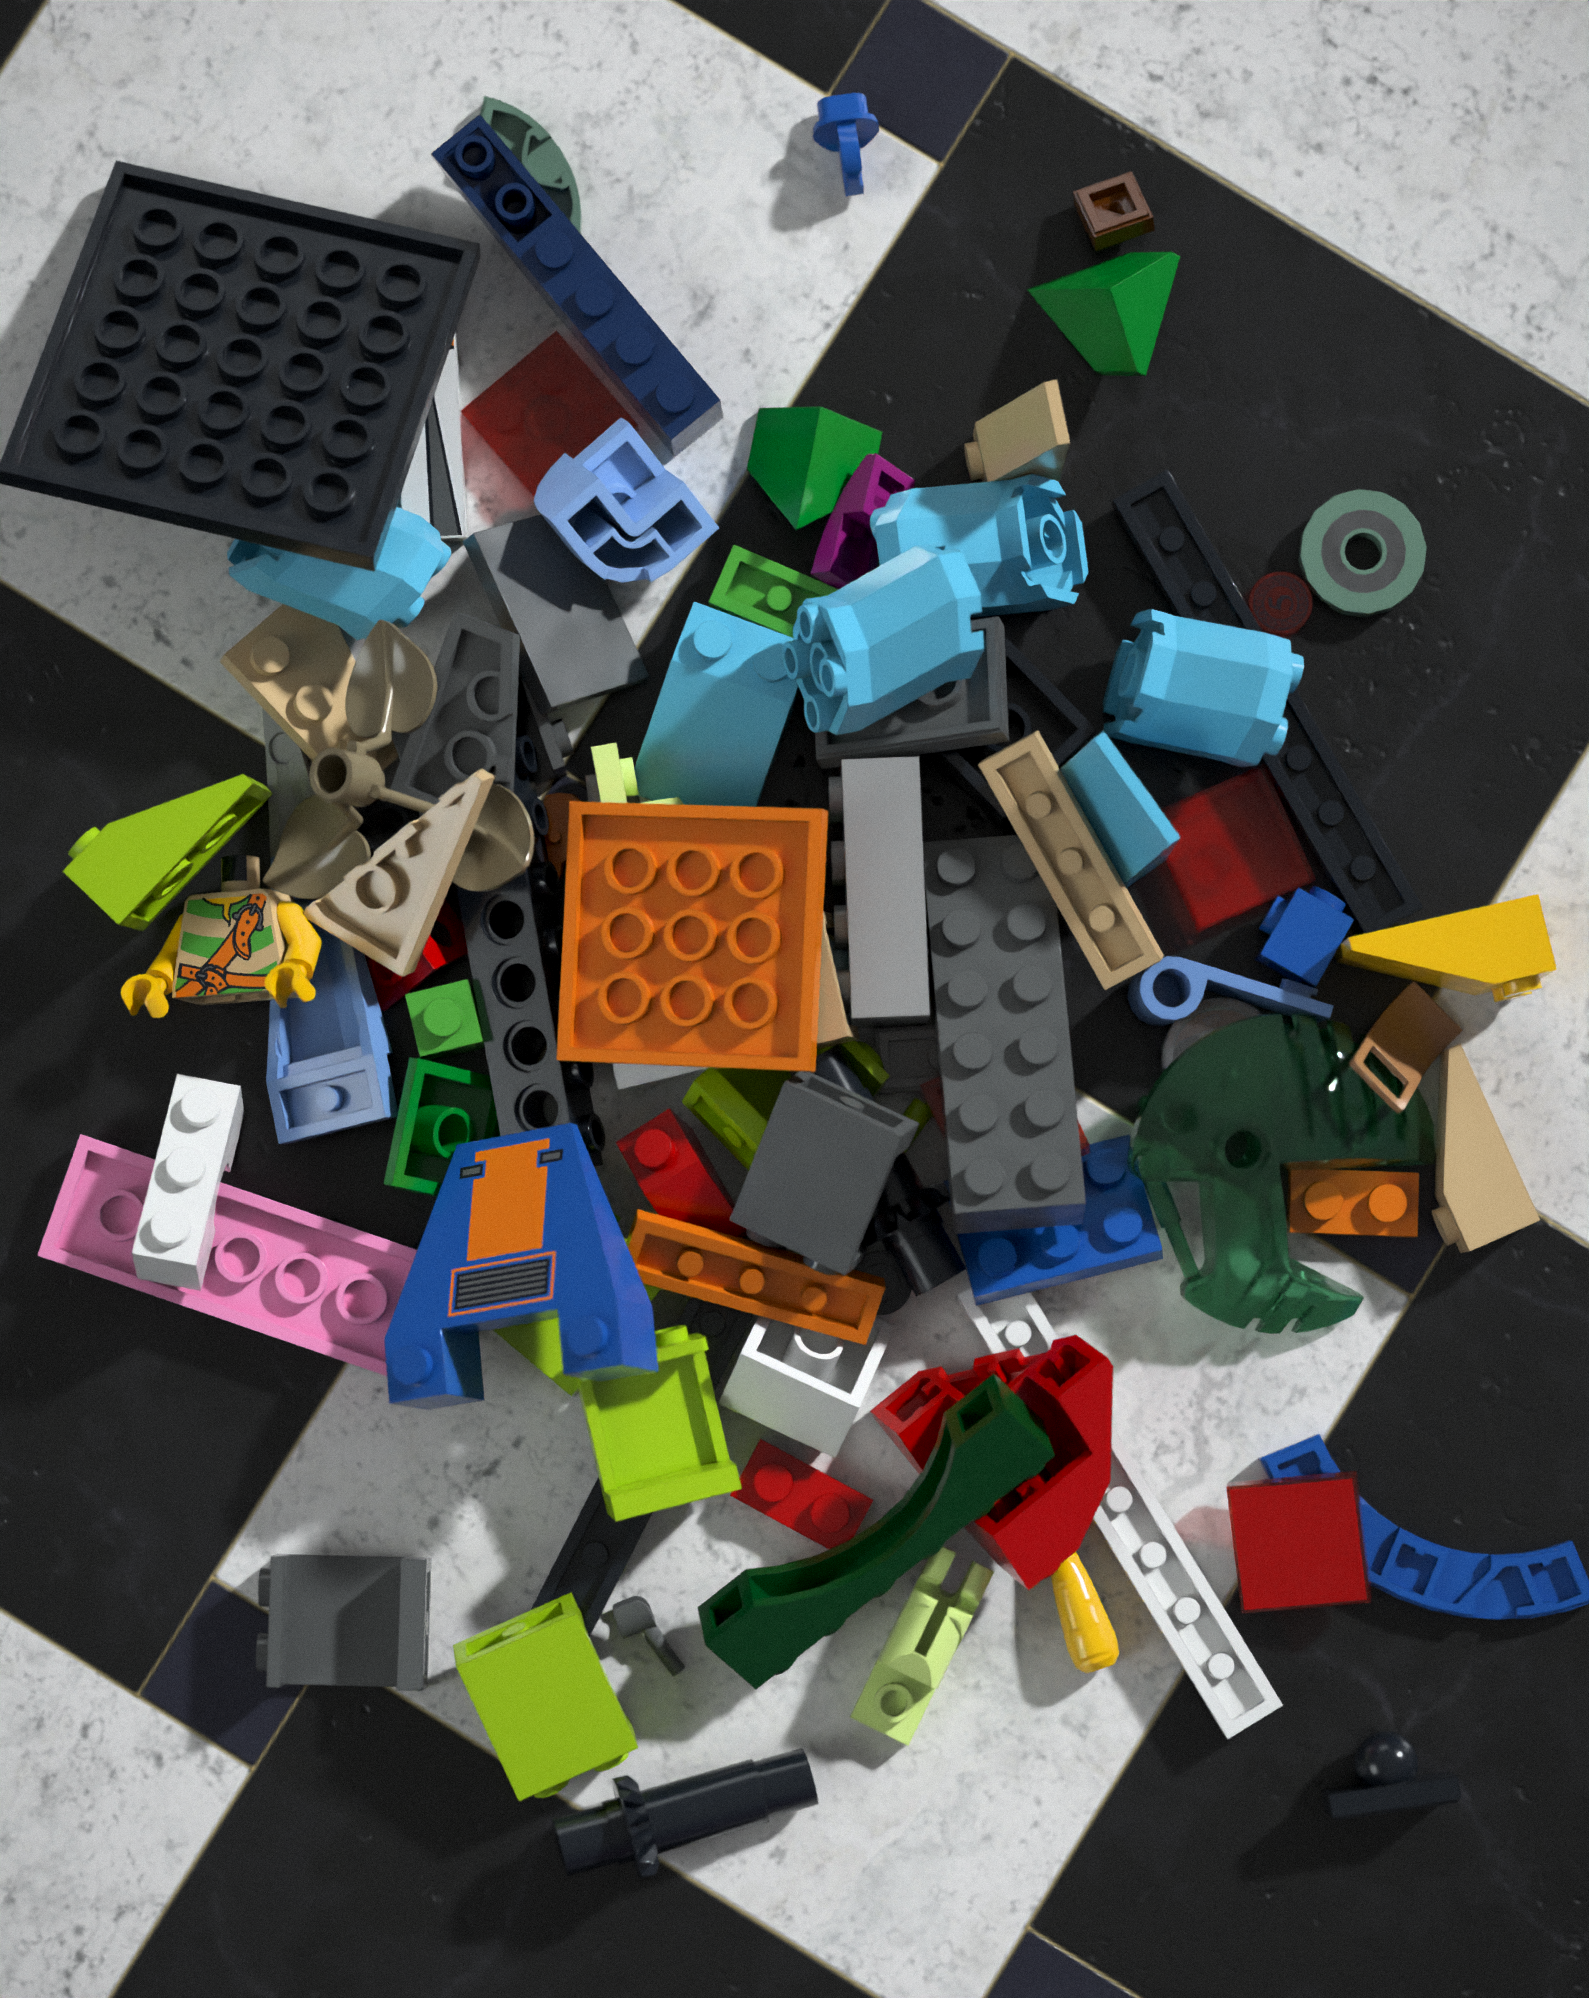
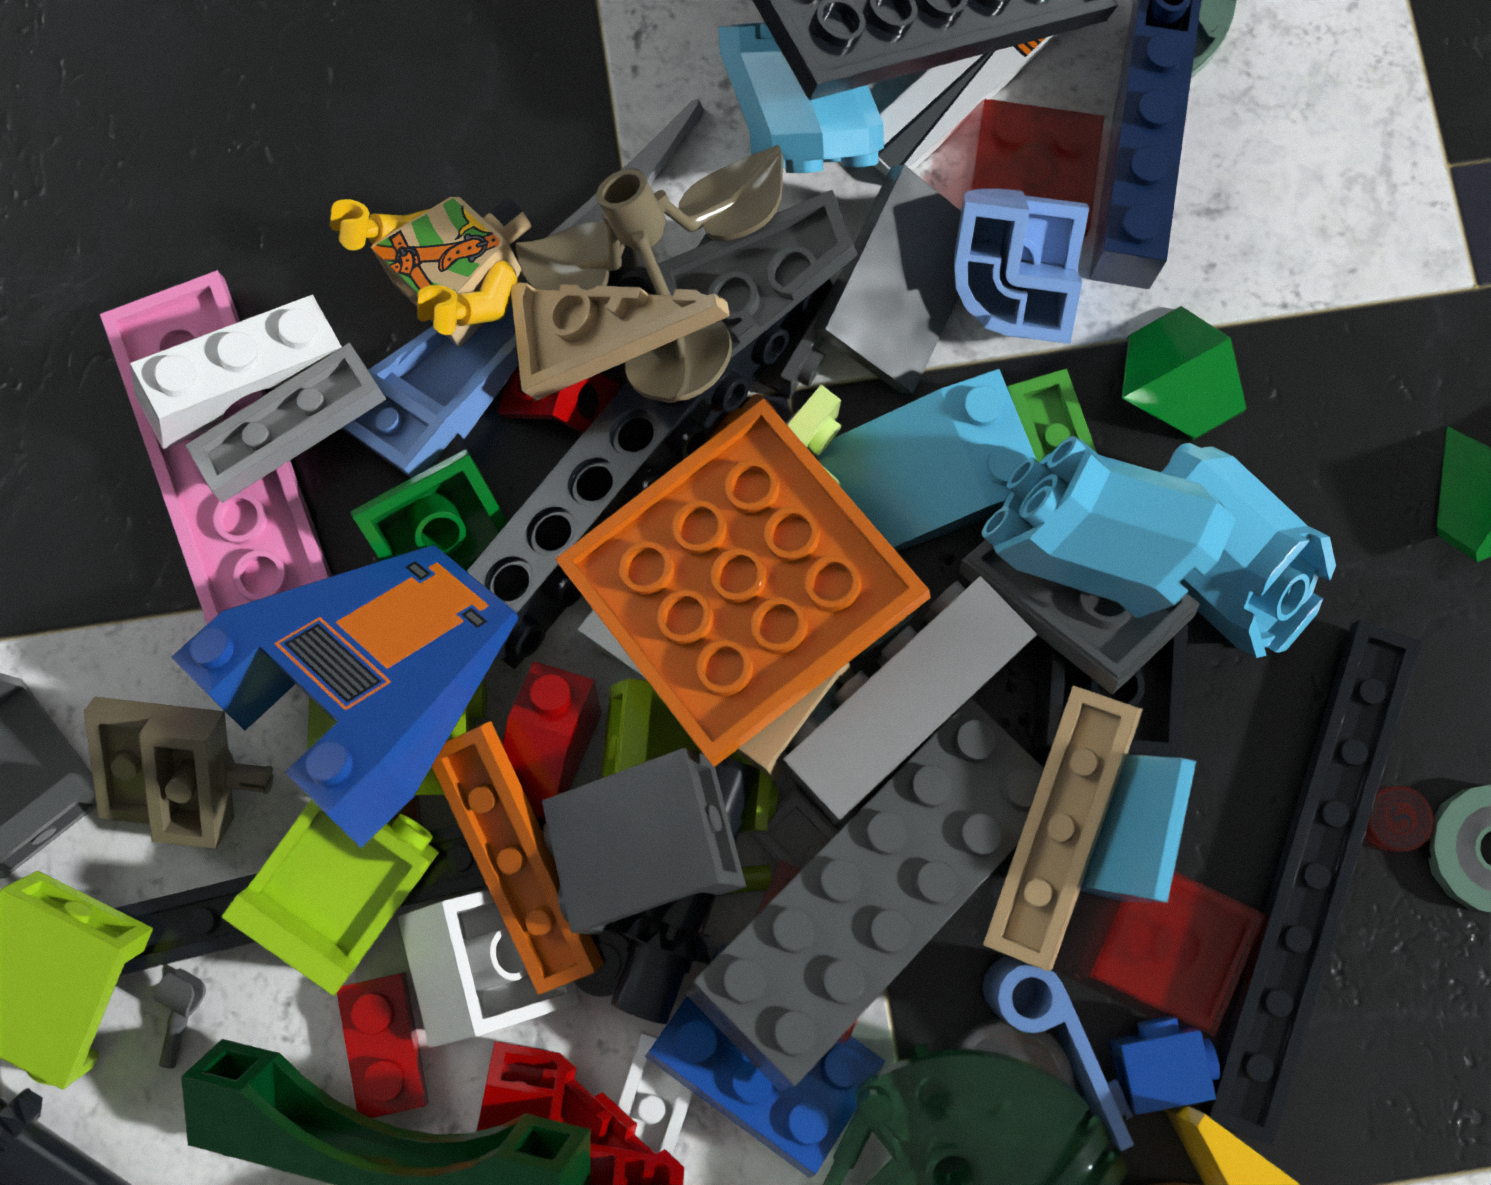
camera: 50 degrees right, 5 degrees down
lime slope [63,774,274,931] -> none
tan wing [220,604,399,772] -> none
bright green brick [405,979,485,1061] -> none
magenta slope [811,453,915,589] -> none
blue piece [813,93,879,196] -> none
tan slope [964,380,1070,482] -> none
medium azure brick [1103,609,1304,767] -> none
none -> dark tan plate [84,697,274,849]
none -> light grey plate [185,342,387,502]

